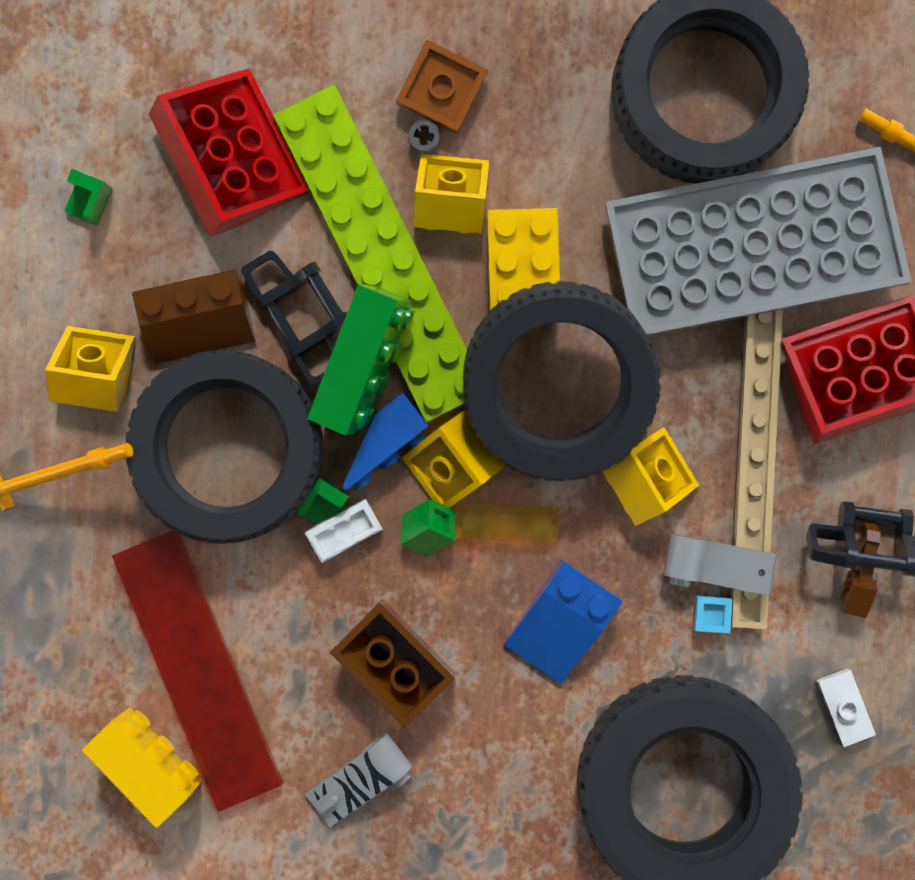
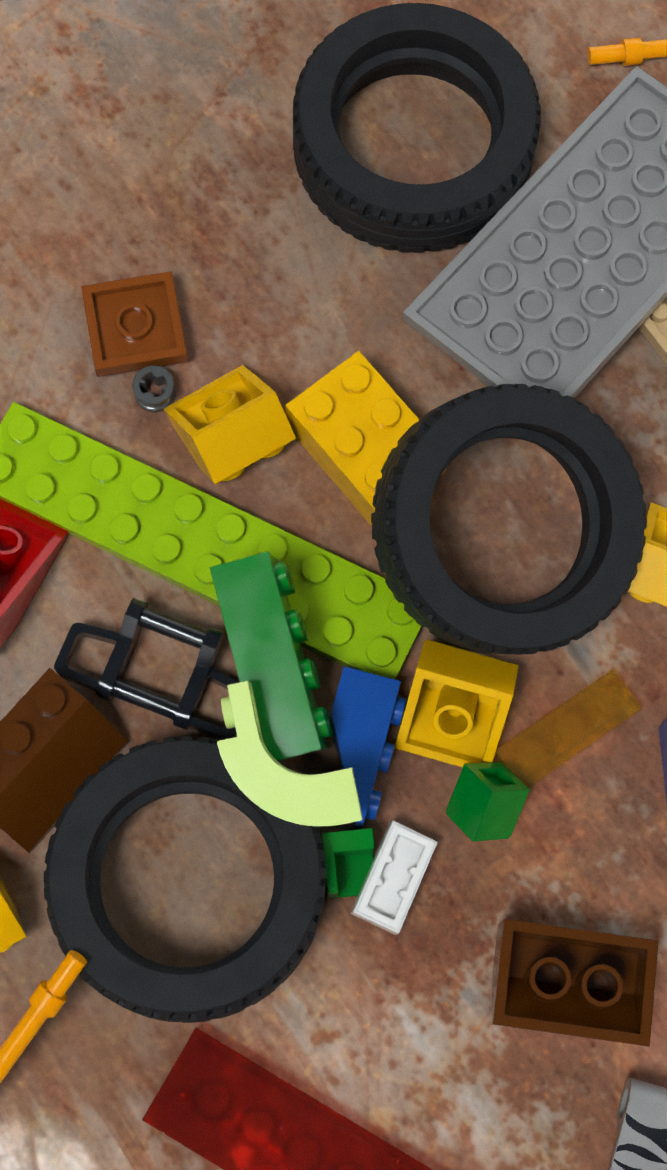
camera: 40 degrees left, 15 degrees down
none -> yellowish green arch [217,681,363,826]

